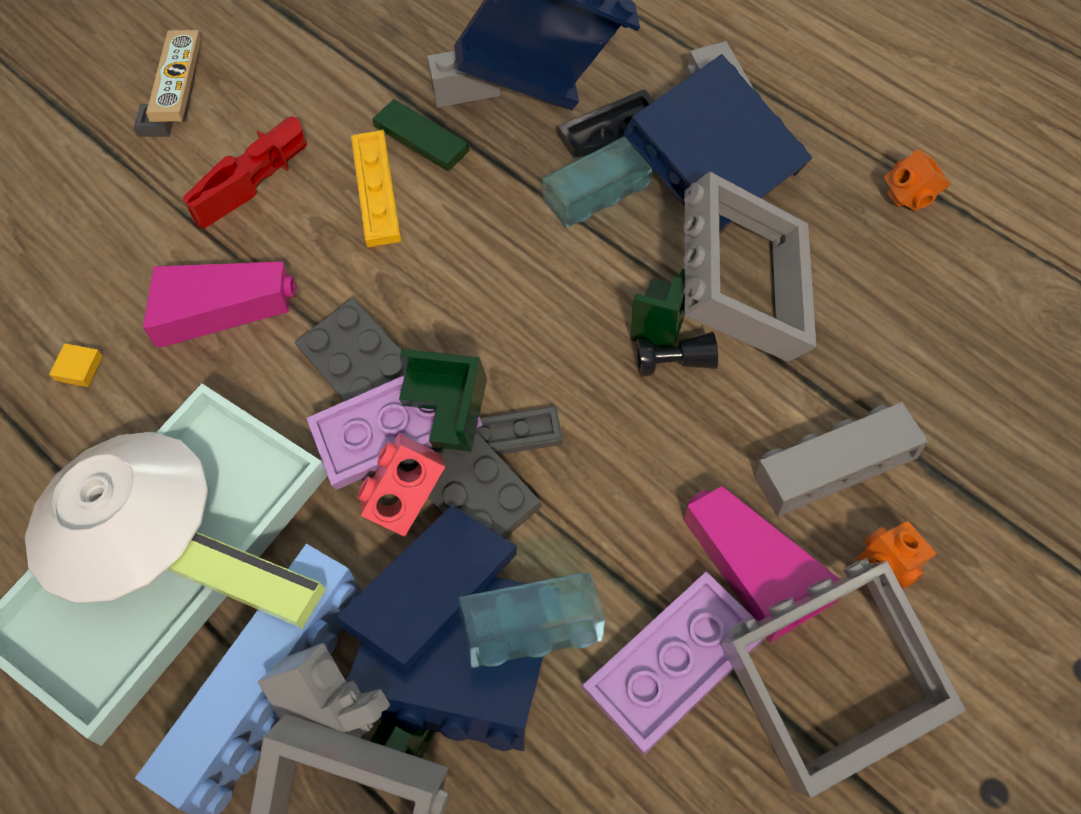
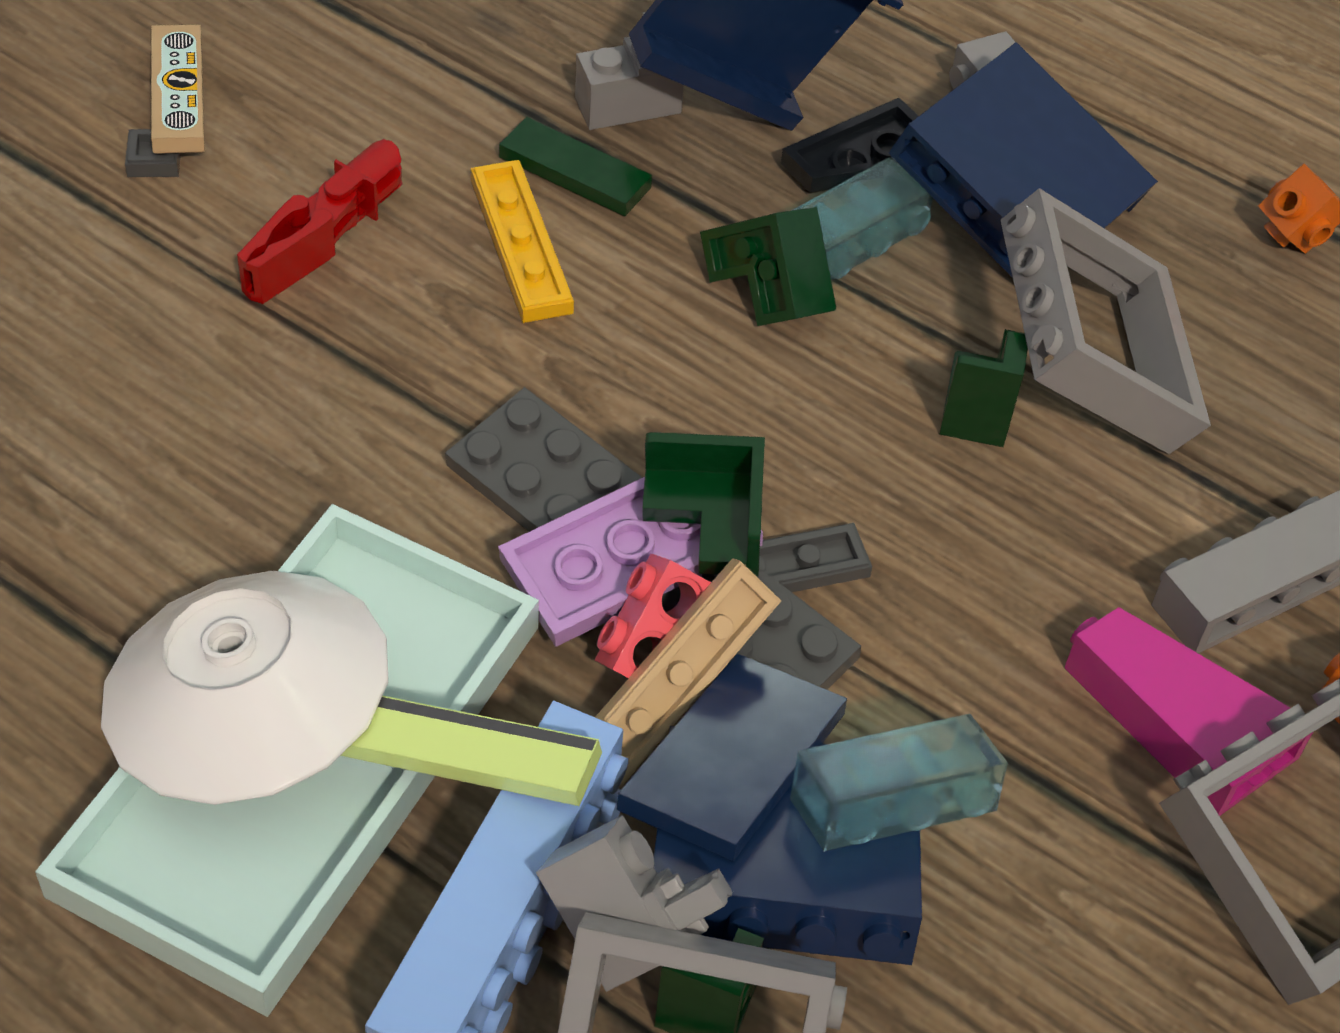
camera: 15 degrees left, 10 degrees down
yellow tile [49,343,103,387] -> none
dark pink slope [143,262,296,347] -> none
lavender plate [582,572,767,756] -> none
black piece [637,332,718,377] -> none
none -> tan tile [595,558,781,788]
none -> dark green panel [700,207,836,326]

